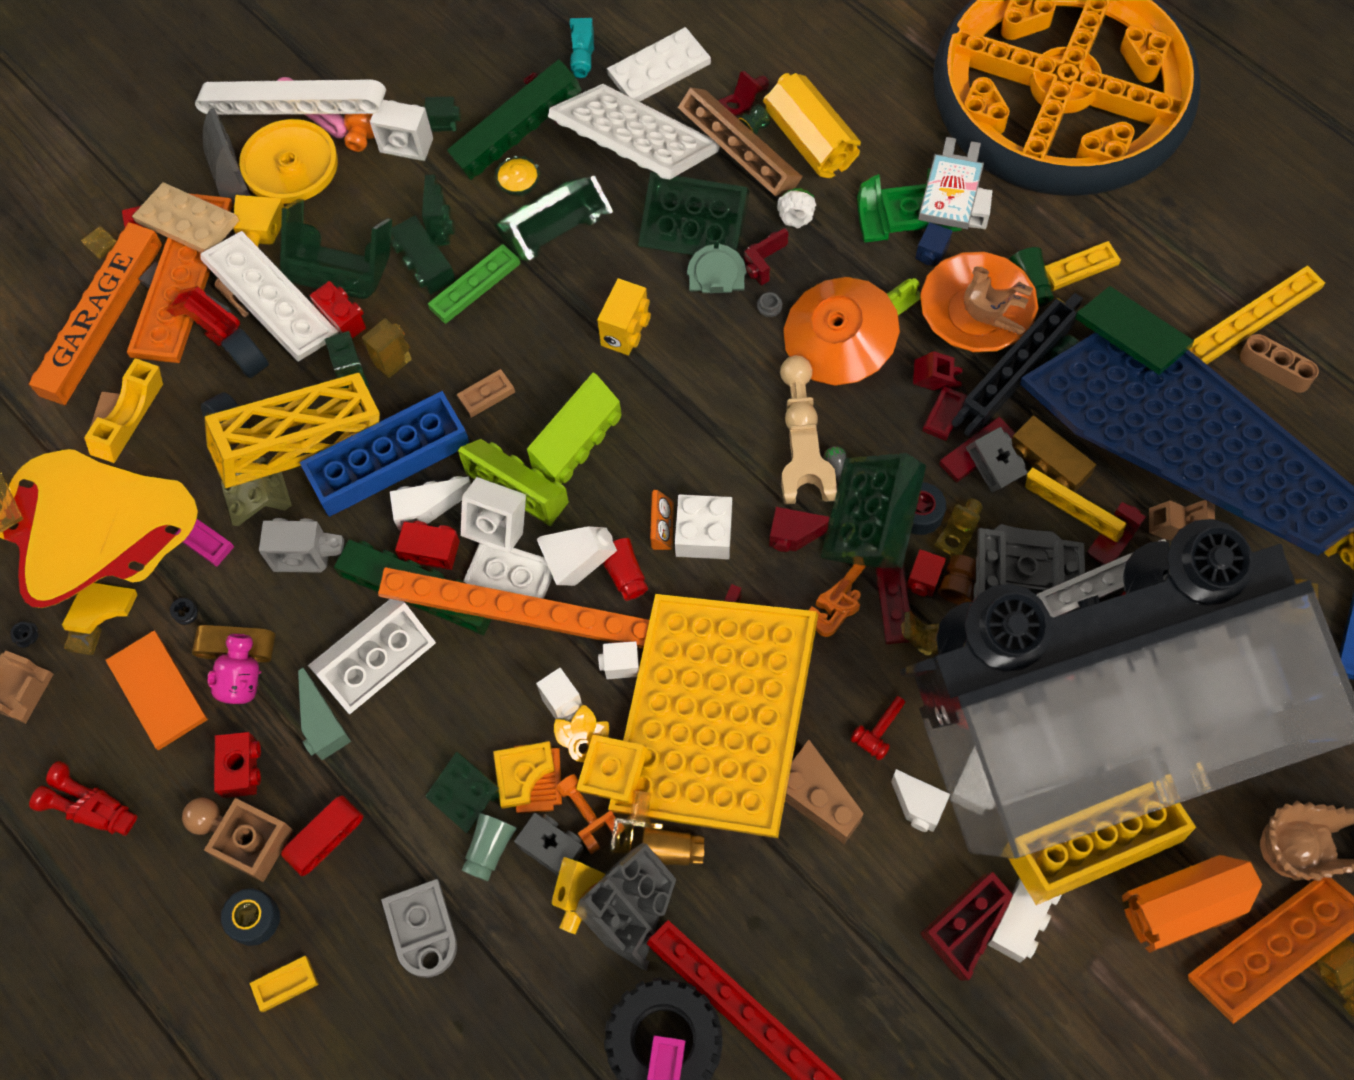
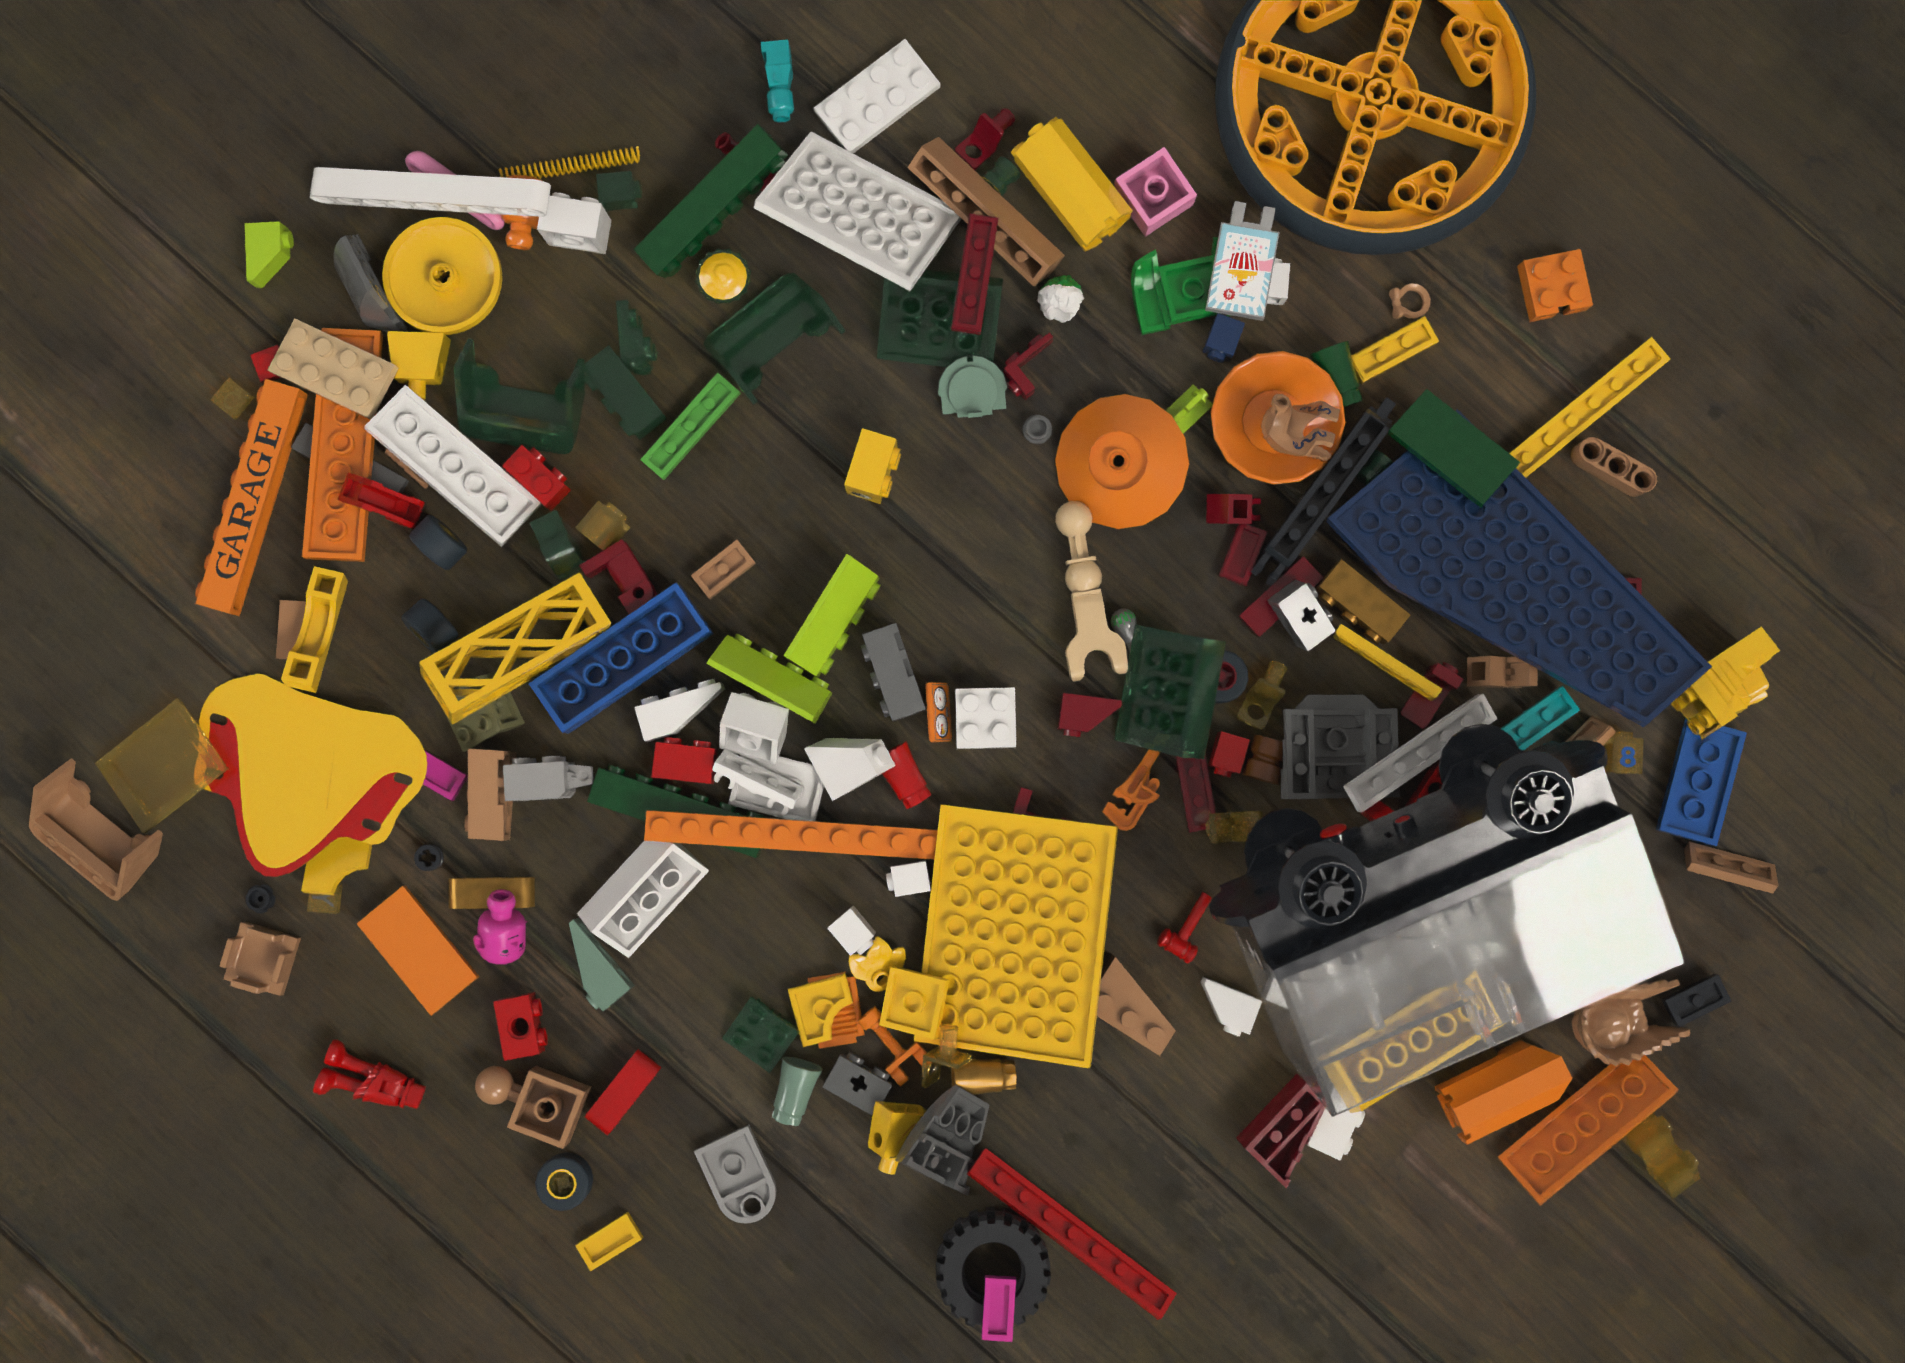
camera: 10 degrees left, 20 degrees up
none -> lime slope [245,221,294,288]
none -> medium nougat wedge [464,749,517,841]
none -> yellow piece [499,146,640,179]
none -> dark red piece [579,539,657,614]
none -> white plate [712,749,804,815]
none -> dark grey wedge [860,623,926,722]
none -> dark red tile [951,213,999,335]
none -> bright pink brick [1114,147,1197,237]
none -> medium nougat piece [1389,283,1431,319]
none -> orange piece [1517,249,1593,322]

